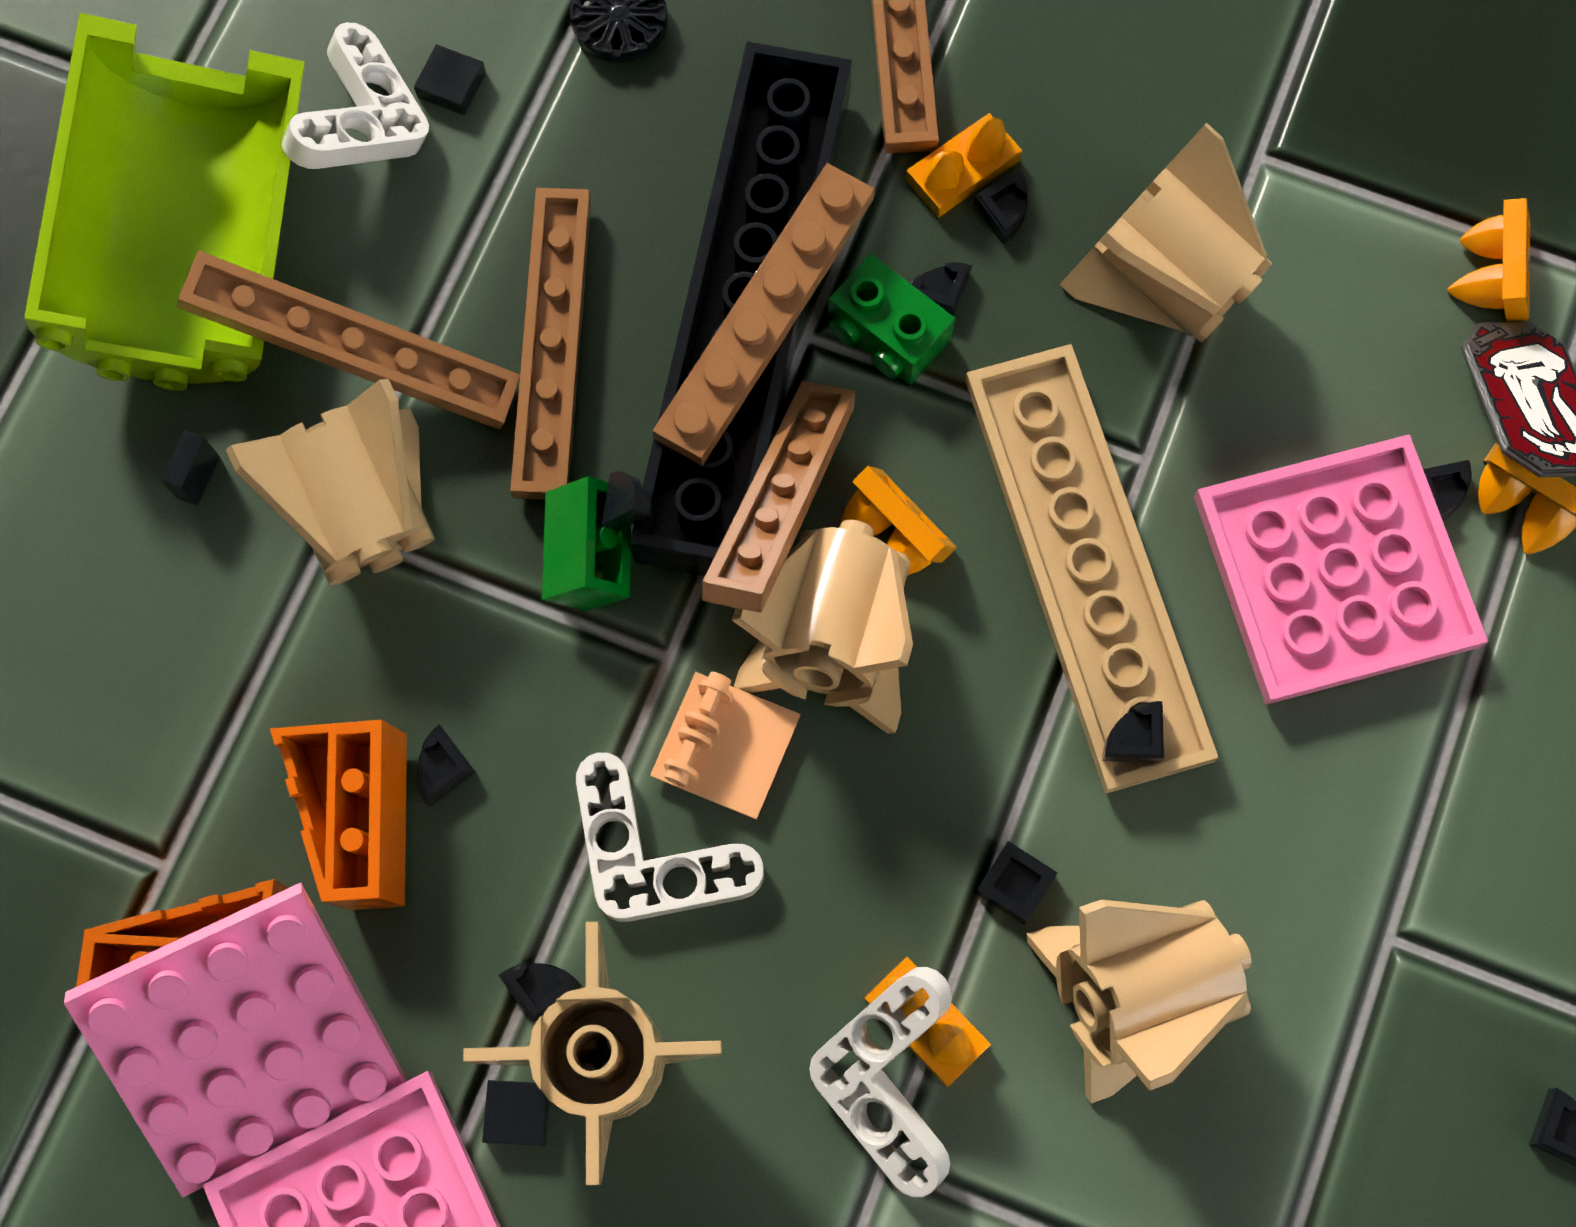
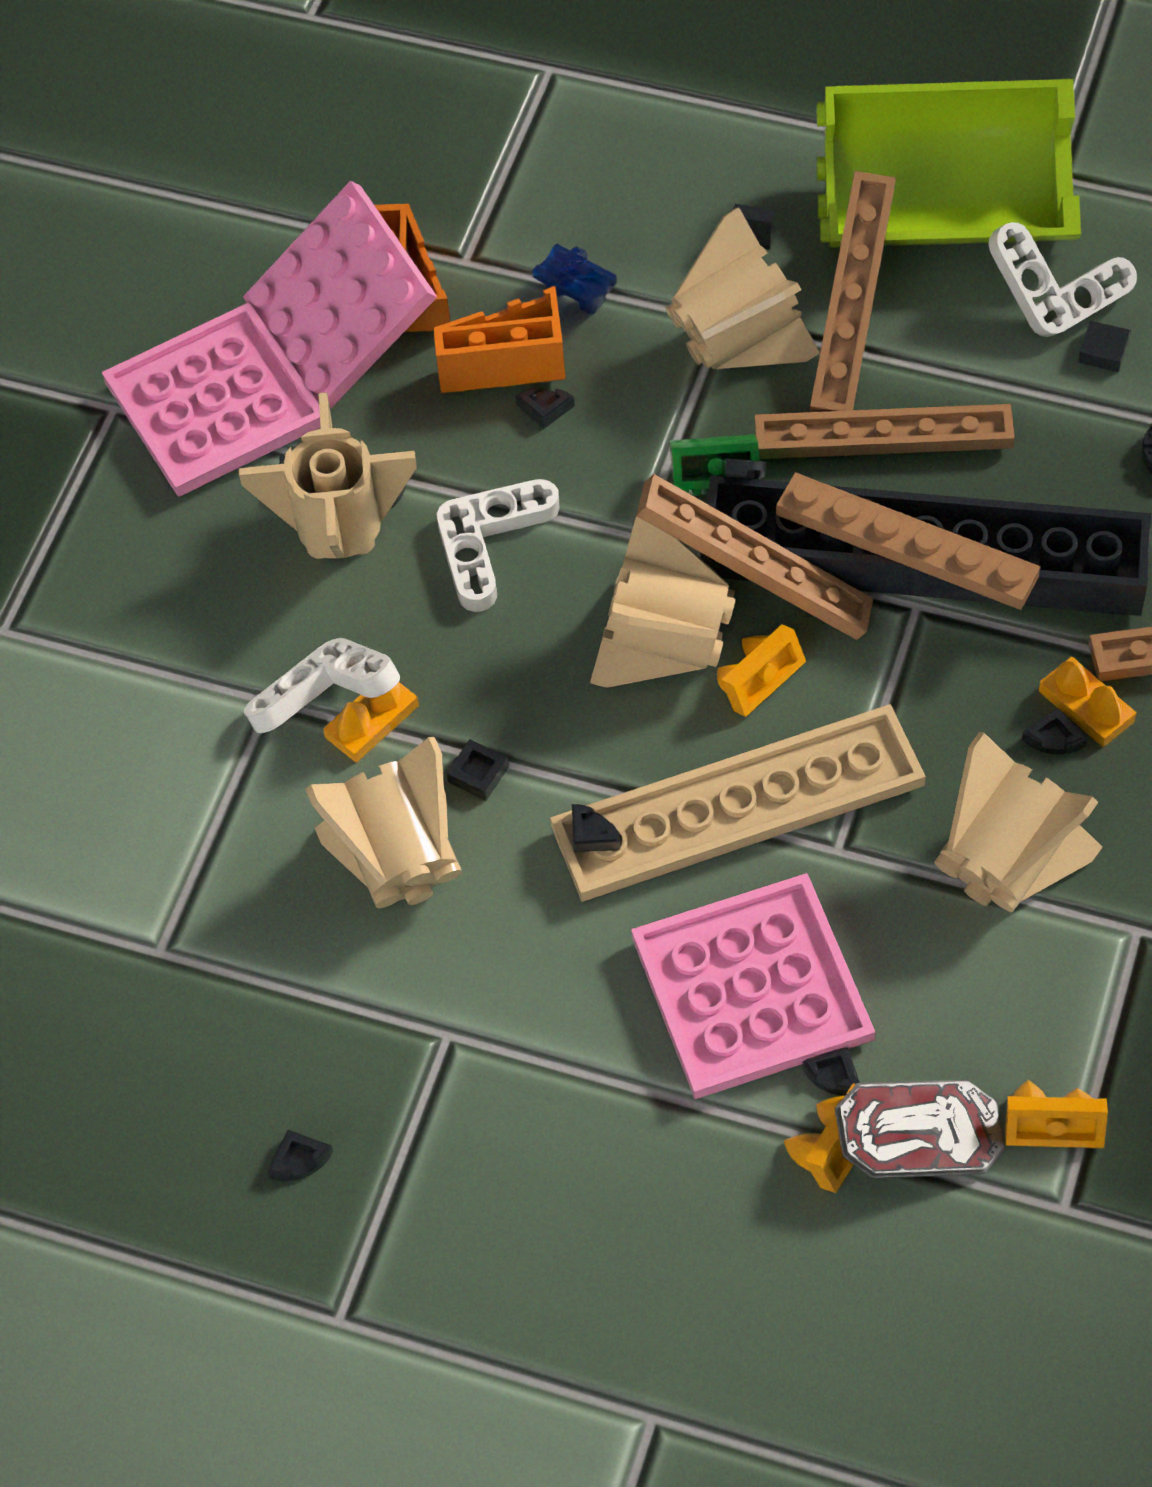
camera: 90 degrees right, 15 degrees down
light nougat hinge [650,672,801,820] -> none
green brick [827,253,955,386] -> none
black tile [910,262,972,317] -> none
none -> clear blue hips [532,243,617,315]

